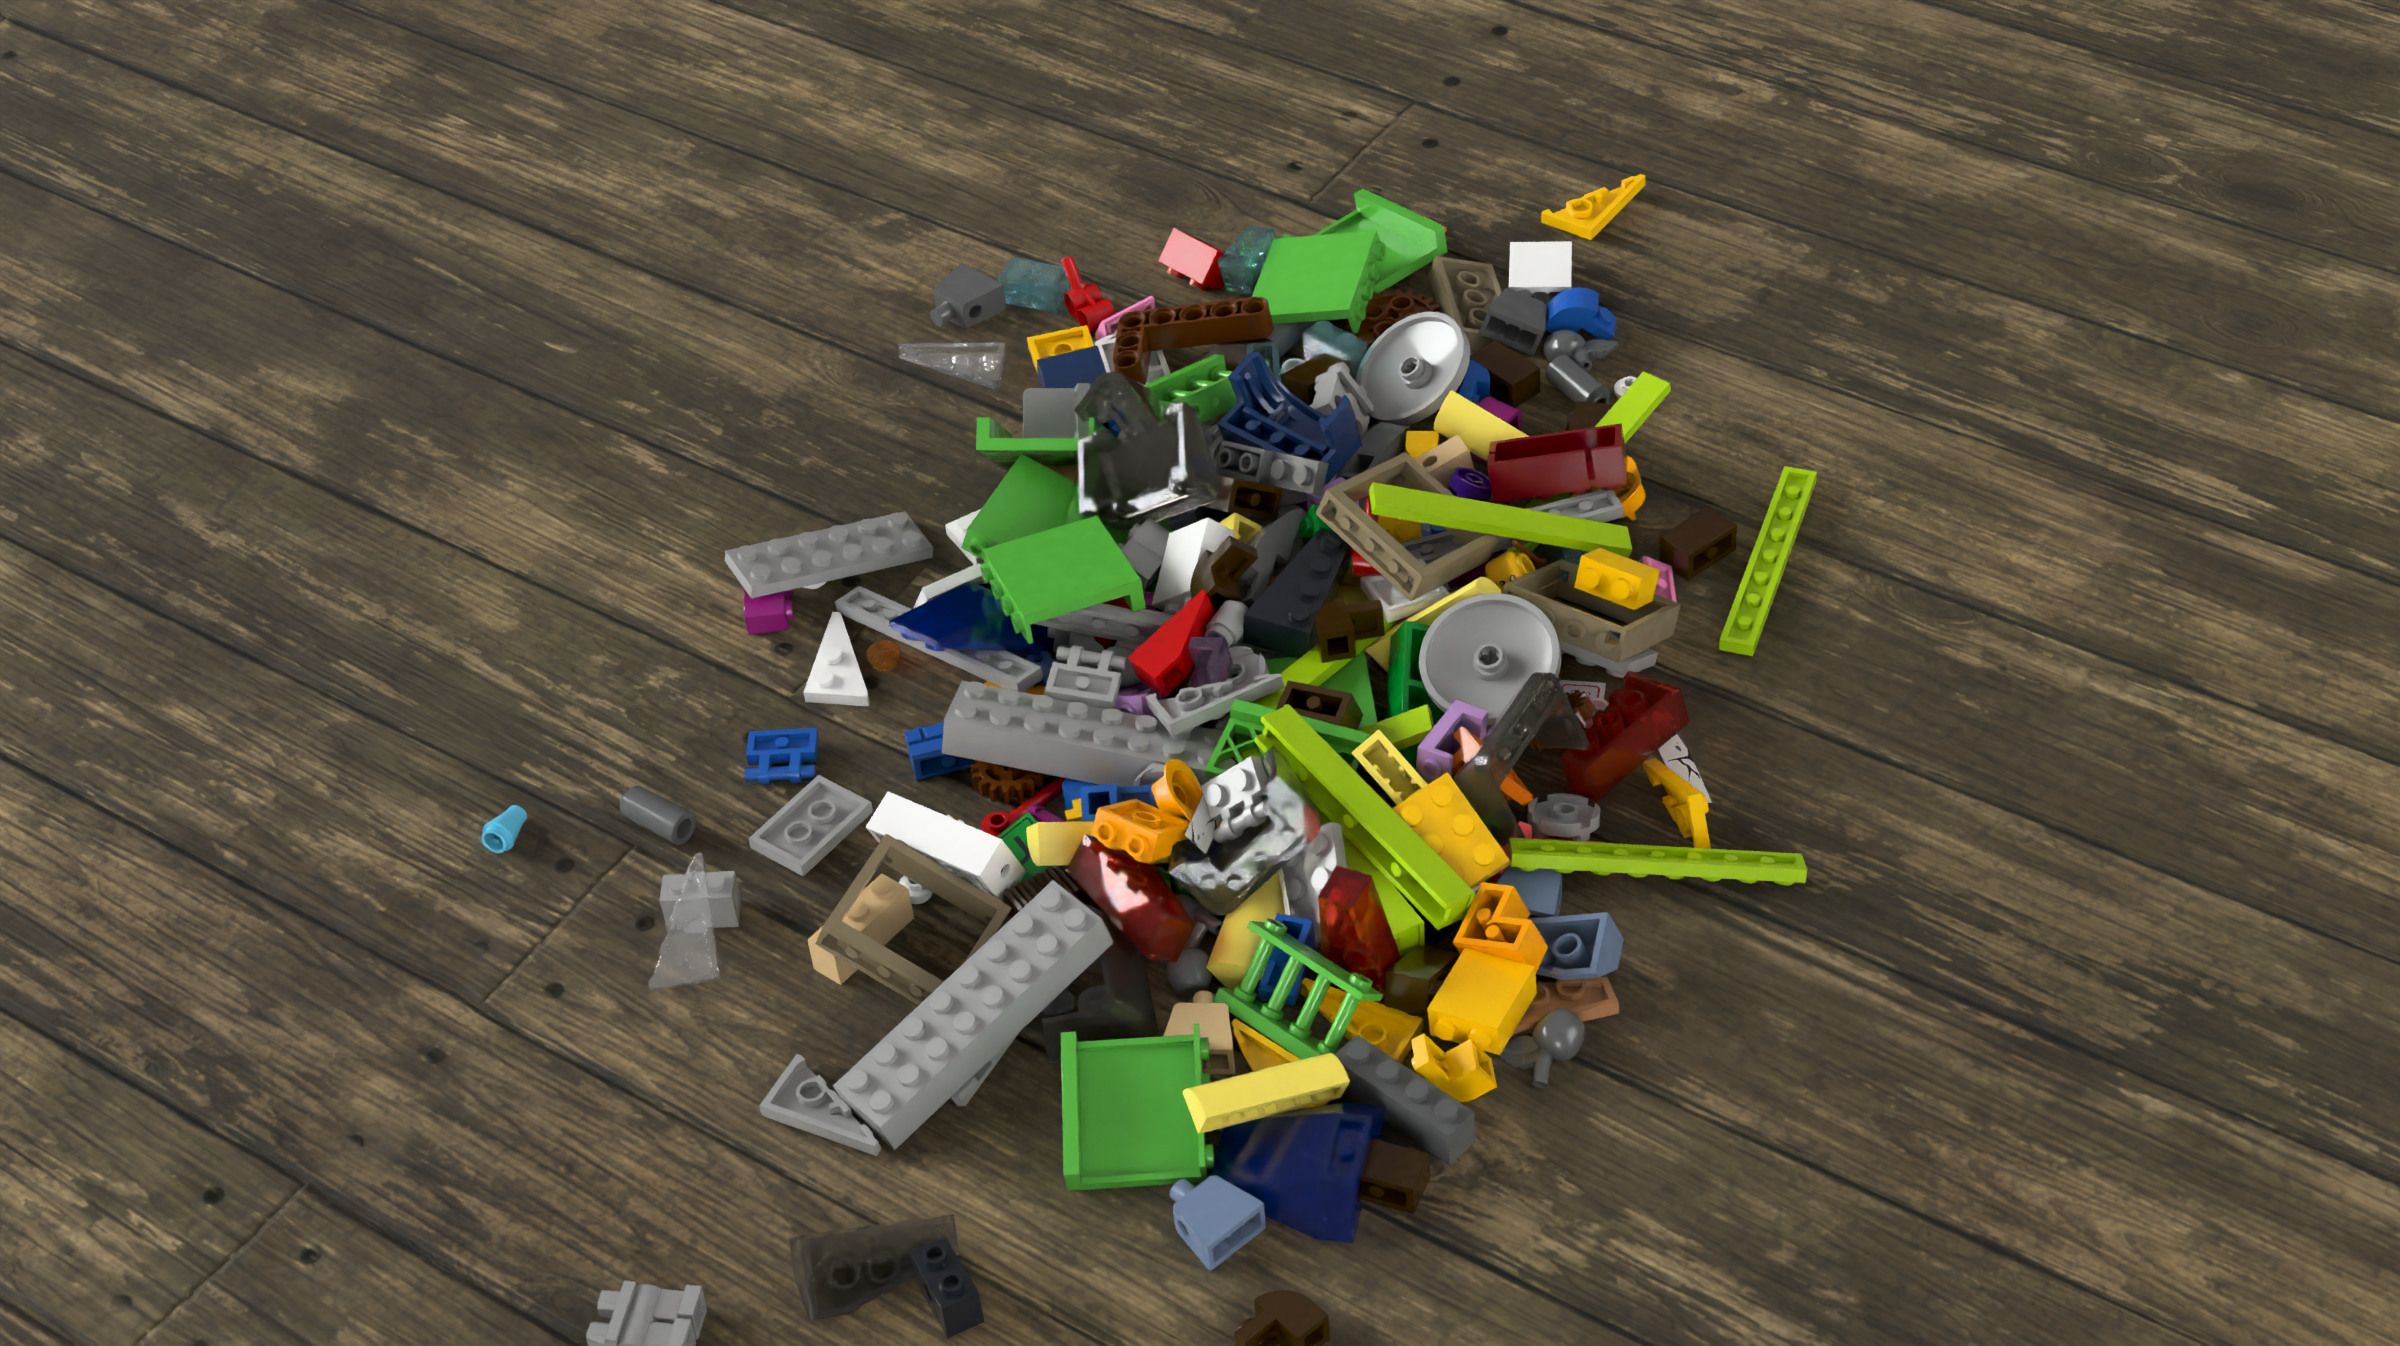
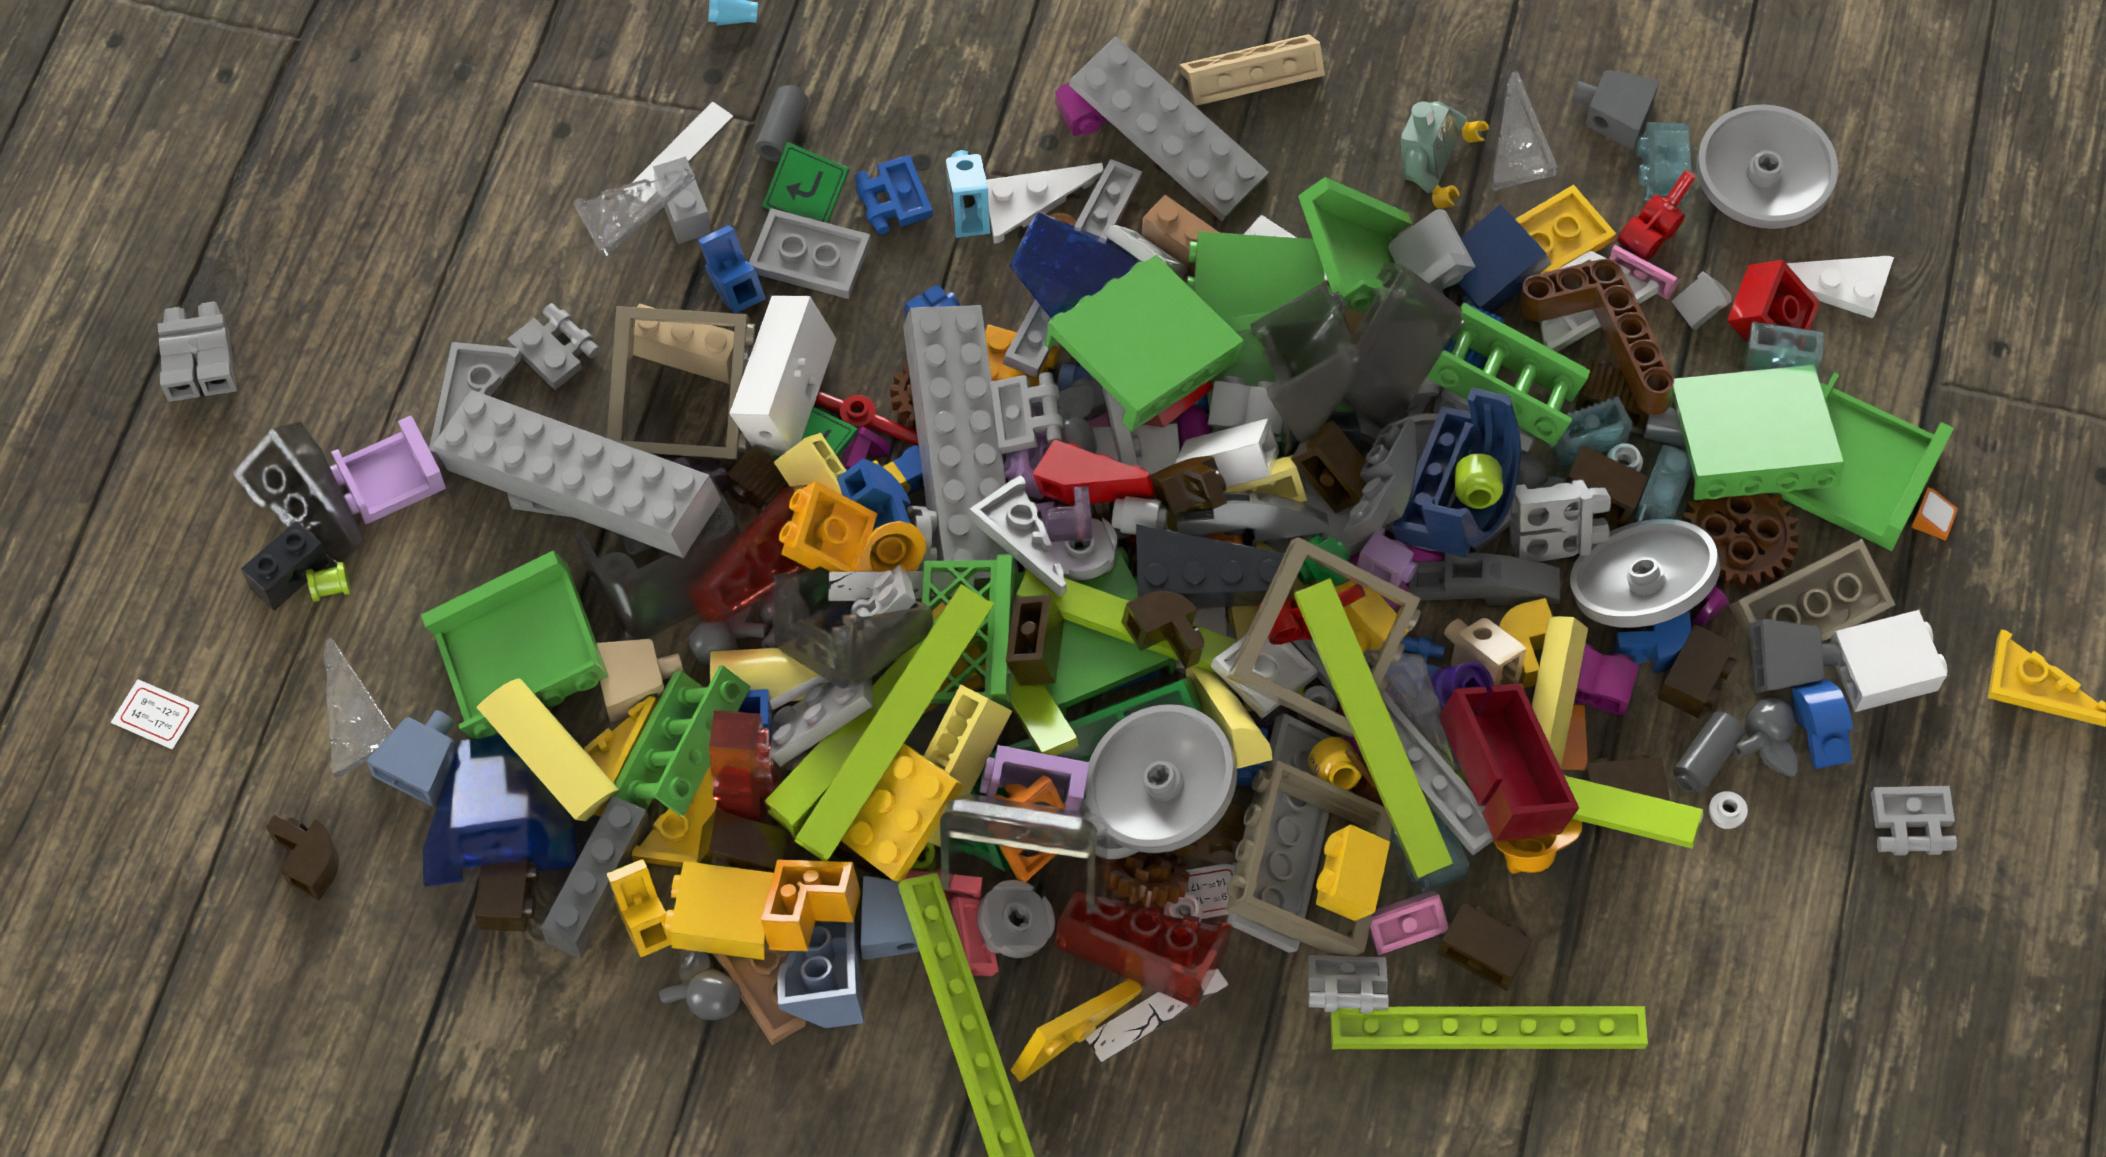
camera: 65 degrees right, 20 degrees up
none -> lime bush [306,562,351,602]
none -> clear wing [324,637,394,779]
none -> lavender panel [330,415,446,525]
none -> light grey plate [507,303,600,390]
none -> white sticker [625,102,733,204]
none -> blue brick [698,225,766,314]
none -> green piece [762,142,850,223]
none -> medium azure torso [946,150,990,238]
none -> medium nougat brick [1142,195,1220,277]
none -> tan fence [1179,34,1325,106]
none -> light grey plate [1307,955,1389,1013]
none -> sand green torso [1400,101,1489,209]
none -> lime head [1454,453,1503,509]
none -> light grey tile [1671,272,1732,330]
none -> light grey dish [1696,104,1838,229]
none -> white wing [1787,256,1894,318]
none -> light grey plate [1871,786,1957,856]

